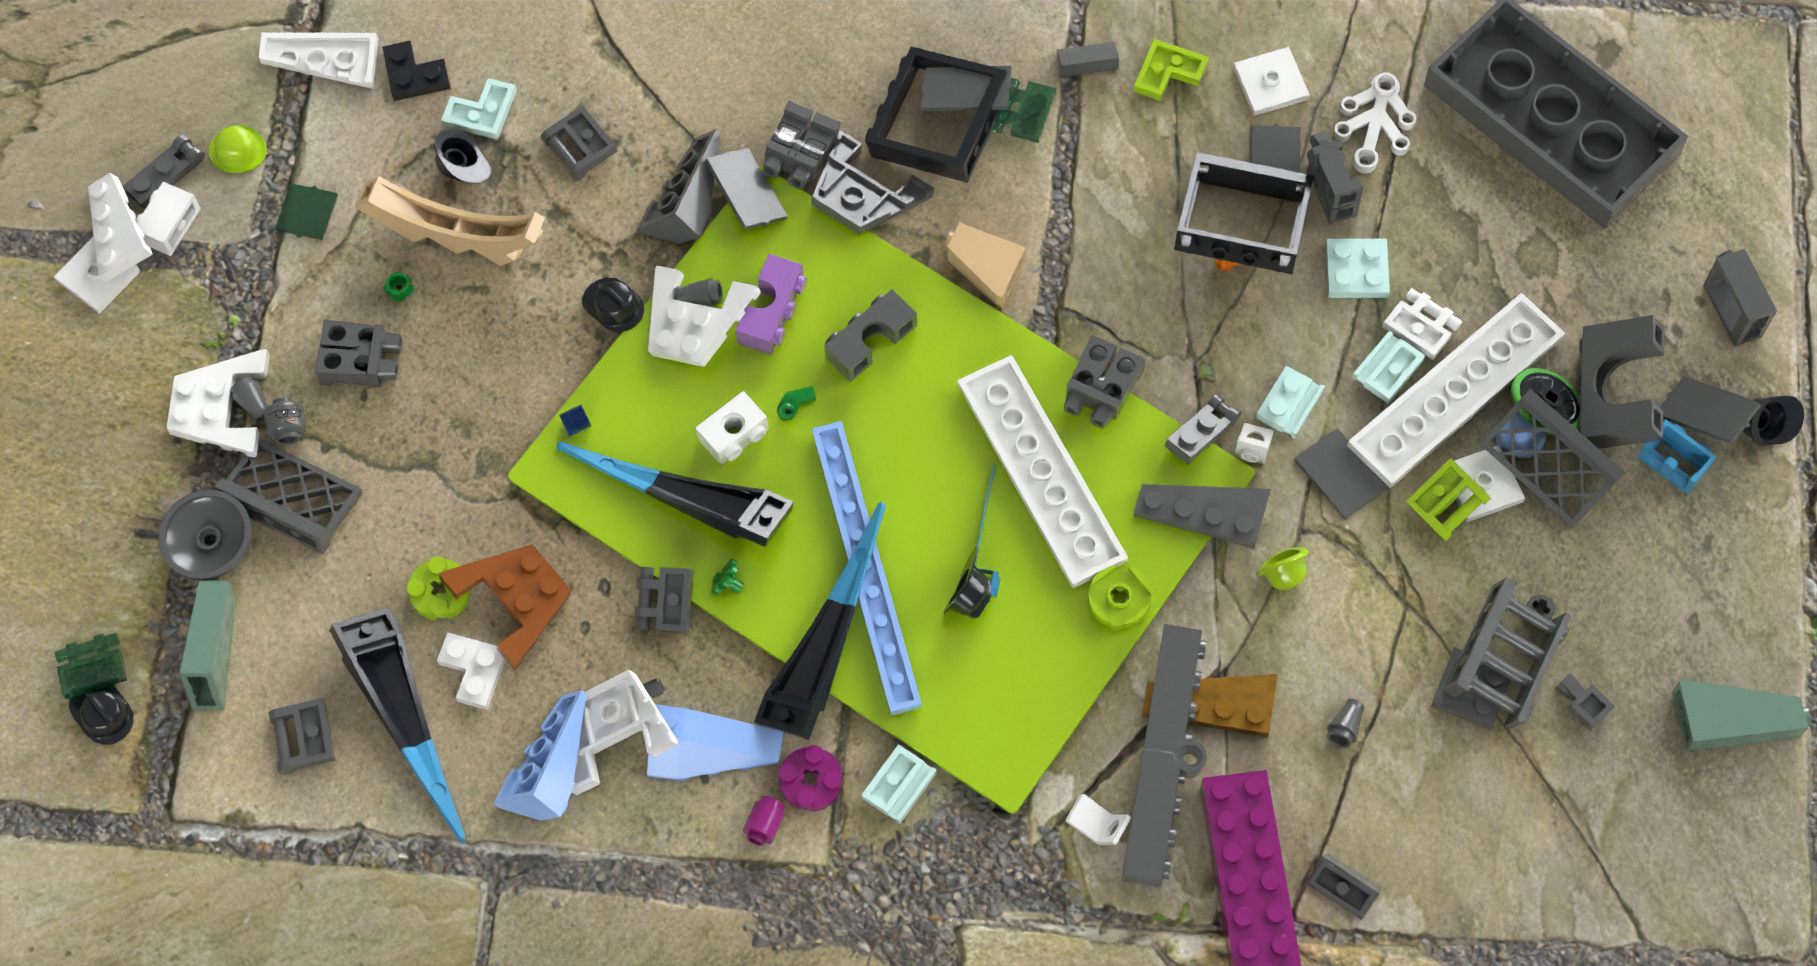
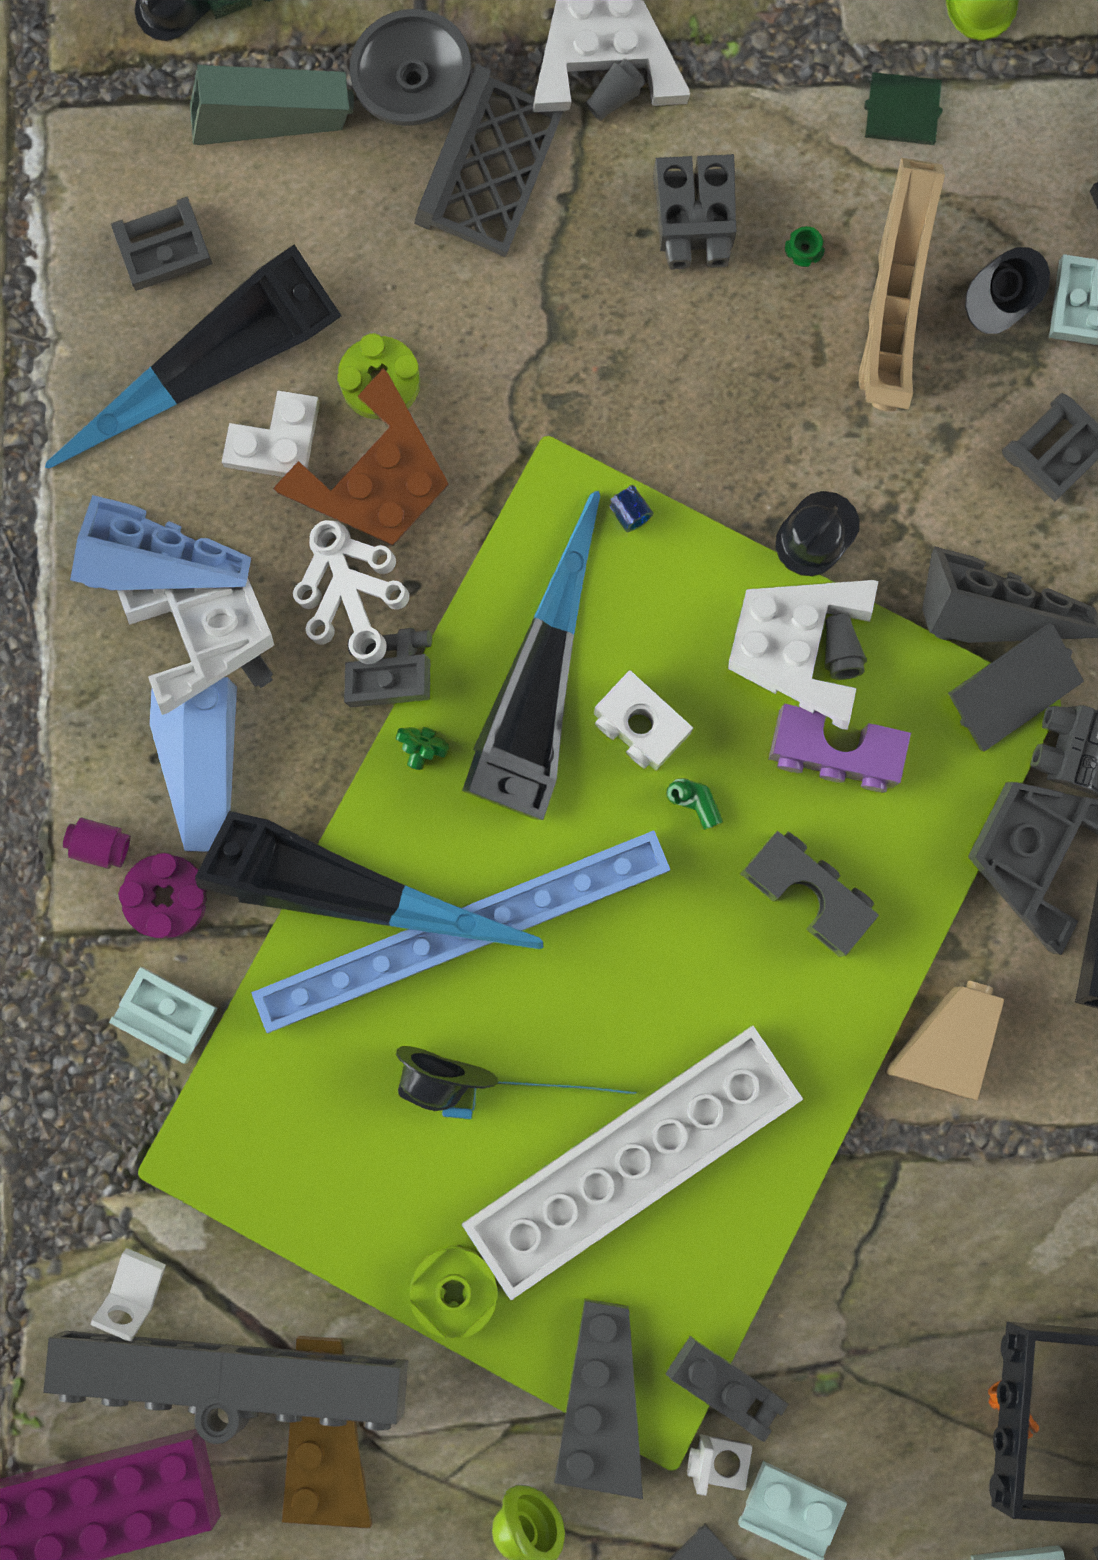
camera: 80 degrees right, 15 degrees up
dark grey head [264,397,306,445] -> none
dark grey hips [1064,335,1145,429] -> none
none -> white plant [293,520,410,664]

